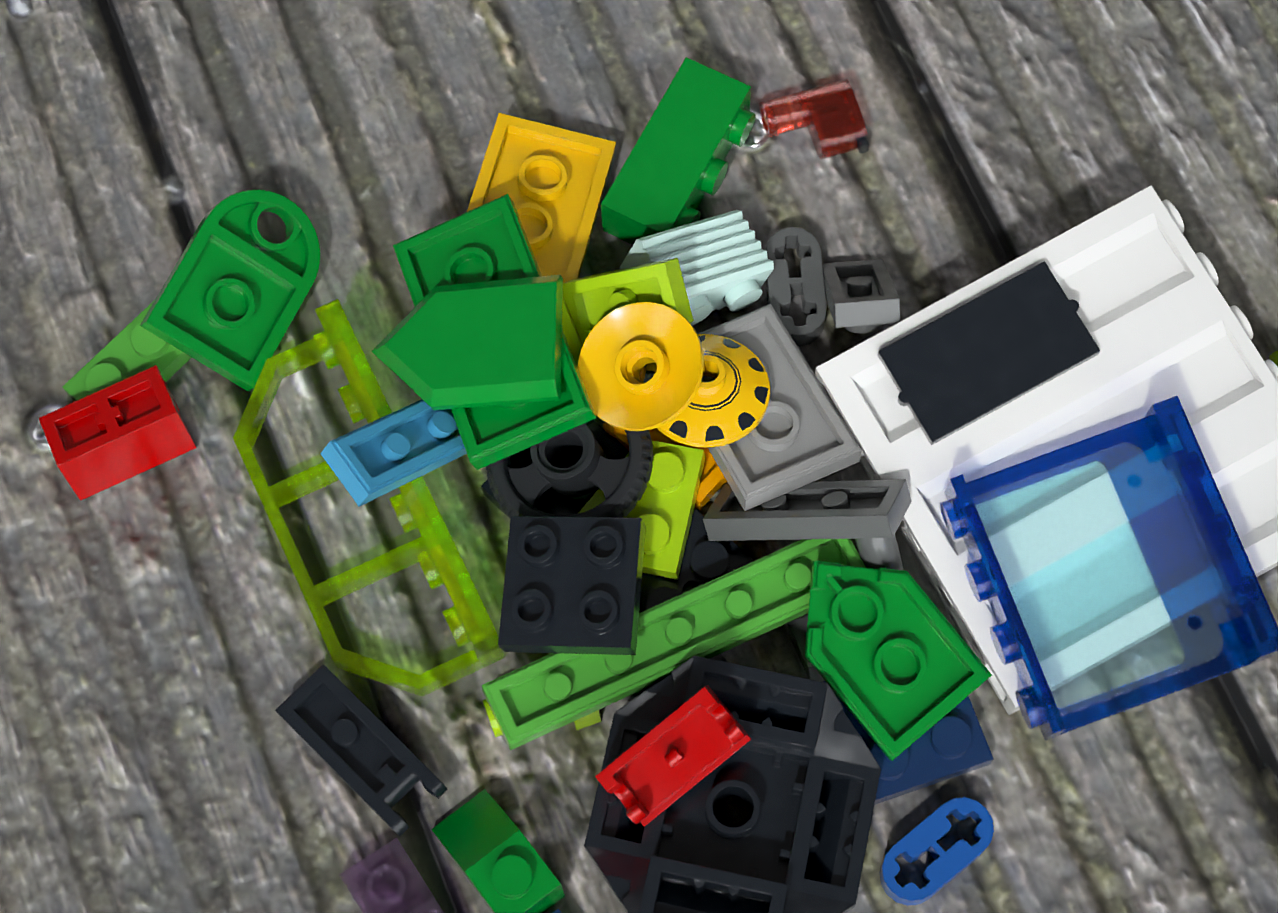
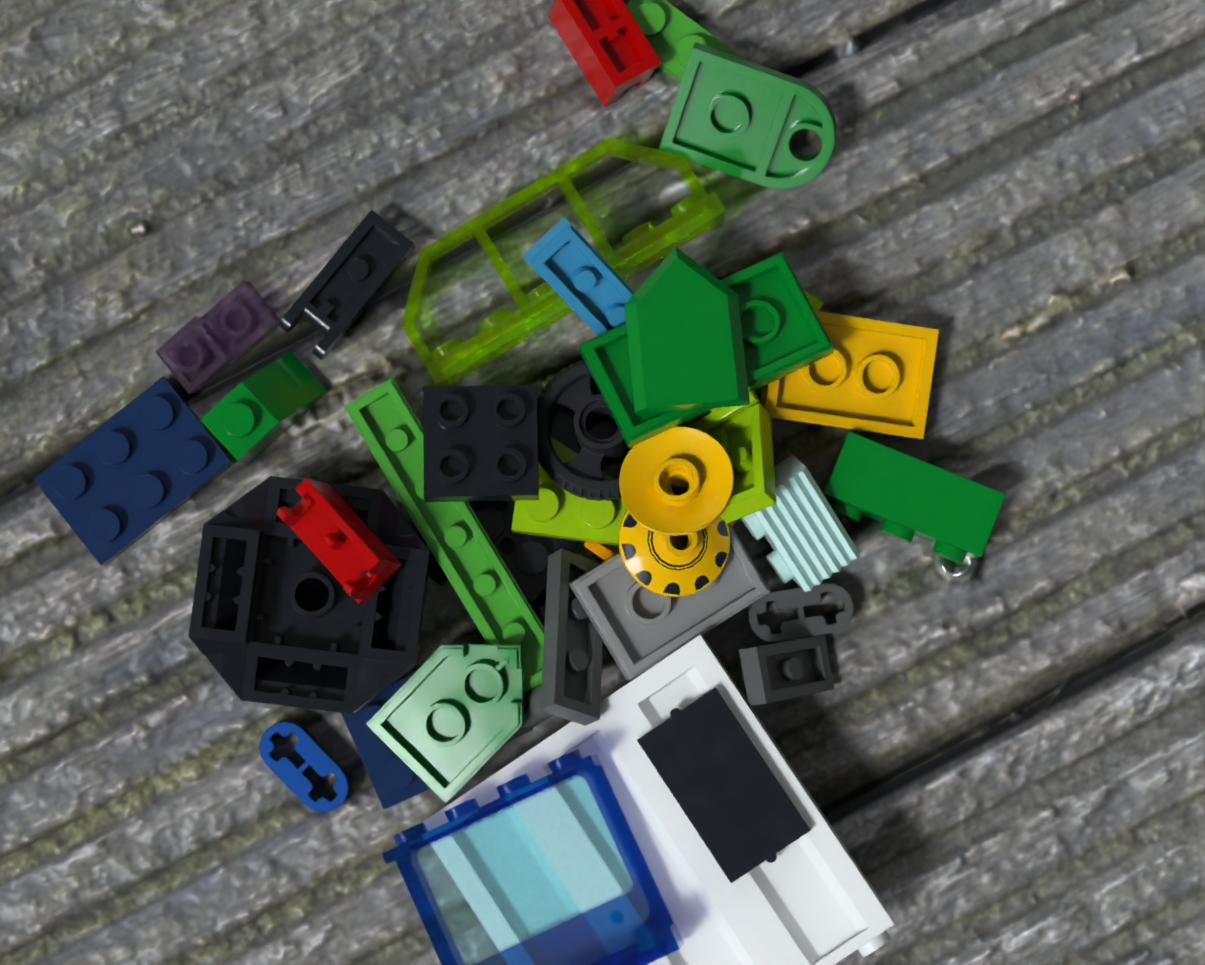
camera: 85 degrees right, 15 degrees up
clear red piece [759,79,870,160] -> none

